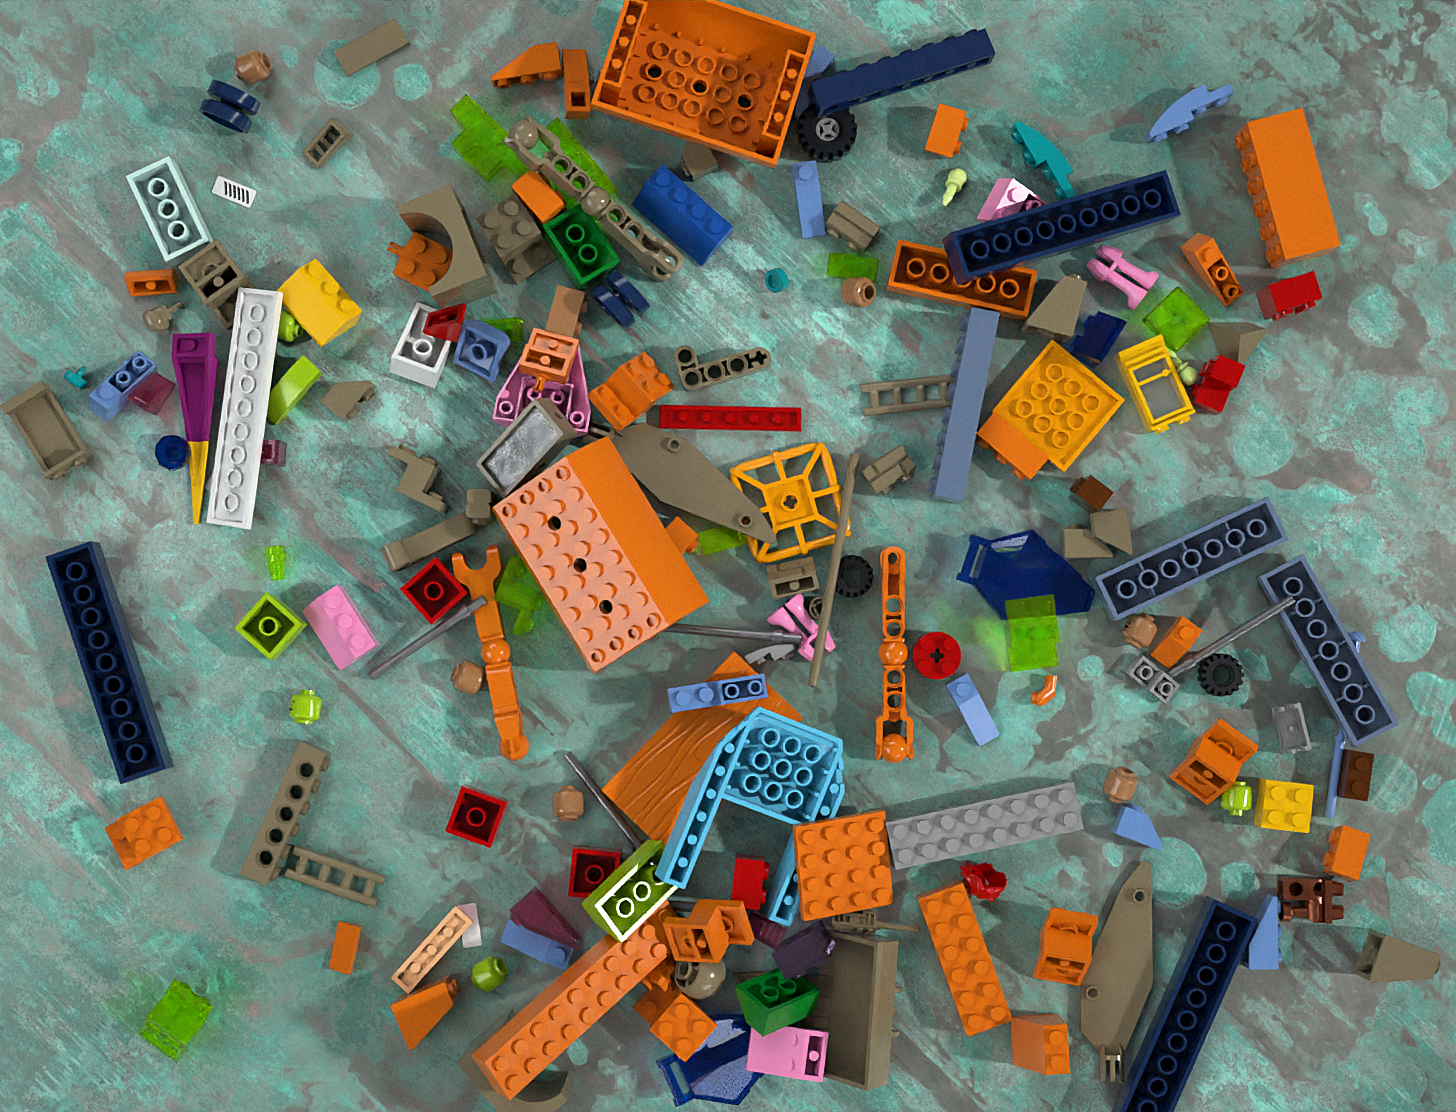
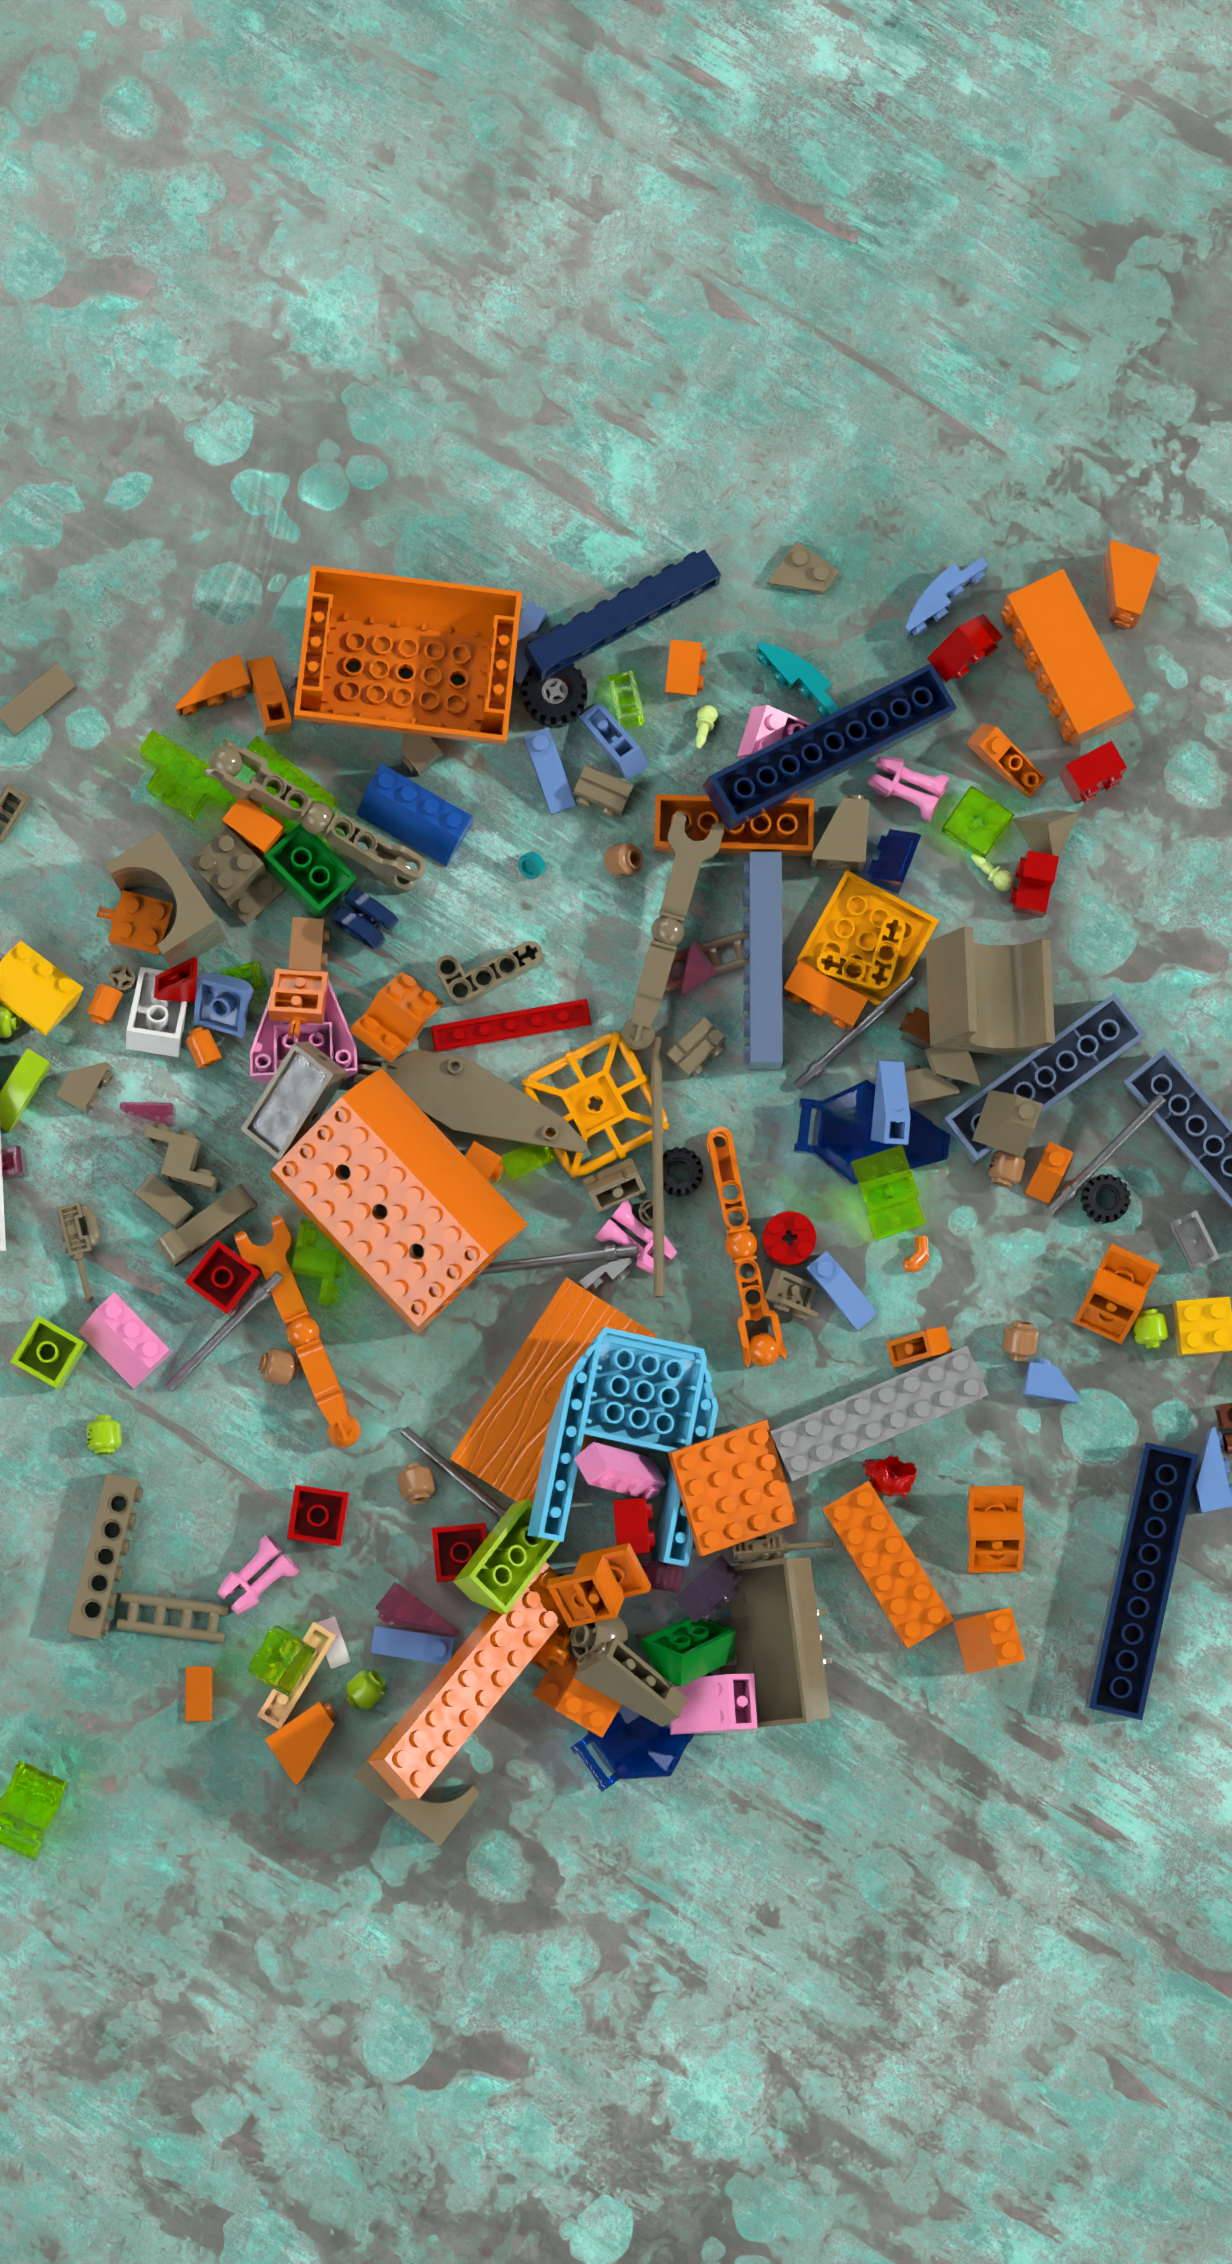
camera: 15 degrees left, 5 degrees down
clear neon green cone [263,545,287,581] -> none
dark tan brick [466,489,498,525] -> none
medium blue slope [667,674,768,713] -> none
clear neon green slope [827,252,879,284] -> none
dark tan wing [1080,861,1153,1083] -> none
yellow door [1114,334,1196,435] -> none
light grey slope [1125,654,1180,704] -> none
none -> dark tan piece [57,1202,100,1303]
none -> orange brick [87,984,123,1026]
none -> dark tan wheel [109,964,137,994]
none -> clear pink slope [120,1102,176,1127]
none -> dark tan slope [133,1174,194,1229]
none -> orange brick [185,1027,223,1070]
none -> bright pink piece [217,1534,300,1615]
none -> clear neon green brick [248,1625,316,1696]
none -> bright pink brick [574,1442,667,1500]
none -> dark tan slope [574,1637,688,1727]
none -> medium blue slope [579,702,649,781]
none -> clear neon green slope [608,670,645,729]
none -> dark tan piece [622,811,724,1050]
none -> clear pink slope [679,941,717,996]
none -> dark tan bracket [765,1268,819,1320]
none -> dark tan wing [767,542,839,594]
none -> flat silver bar [793,975,917,1090]
none -> light orange beam [816,916,906,991]
none -> medium blue slope [871,1060,910,1145]
none -> orange slope [886,1326,952,1368]
none -> dark tan piece [926,926,1055,1058]
none -> red brick [927,613,1003,683]
none -> dark tan slope [972,1090,1043,1158]
none -> orange slope [1103,540,1161,629]

